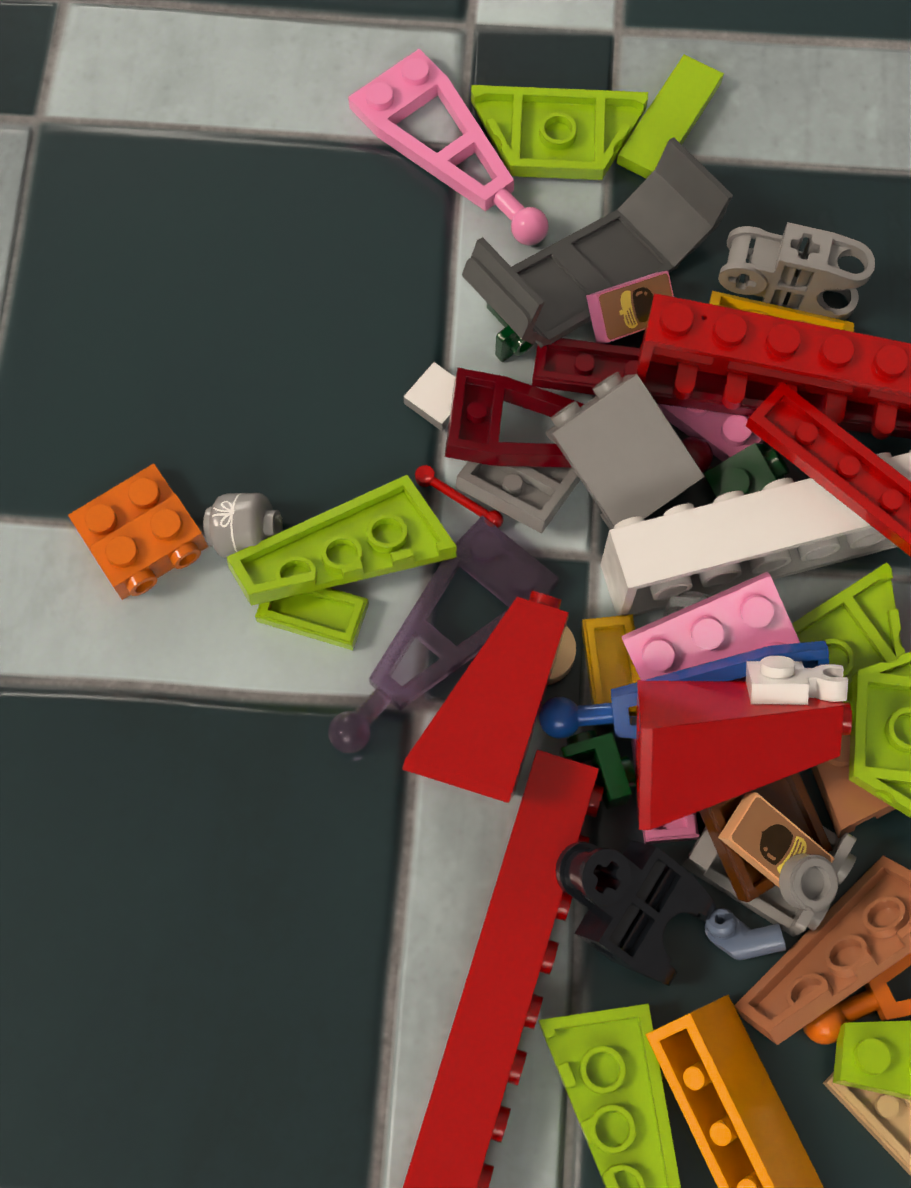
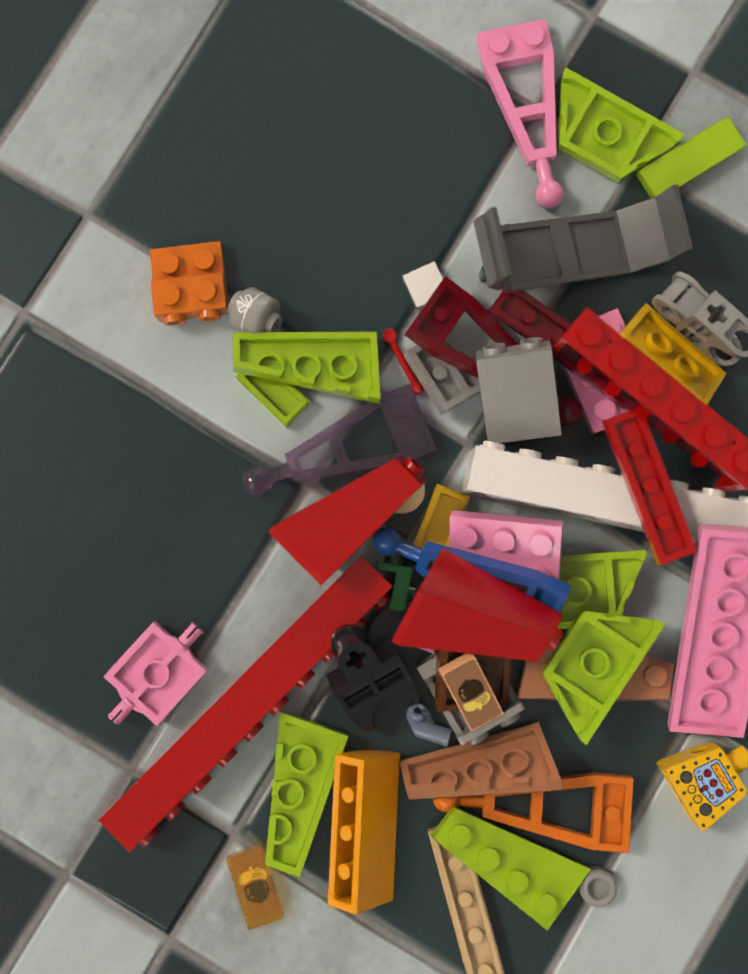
camera: 30 degrees right, 15 degrees up
tile [586,271,674,343] -> none
dark green bracket [703,443,789,497] -> none
white plate [746,656,848,705] -> none
light grey tile [779,853,838,912] -> none
none -> bright pink plate [103,621,208,726]

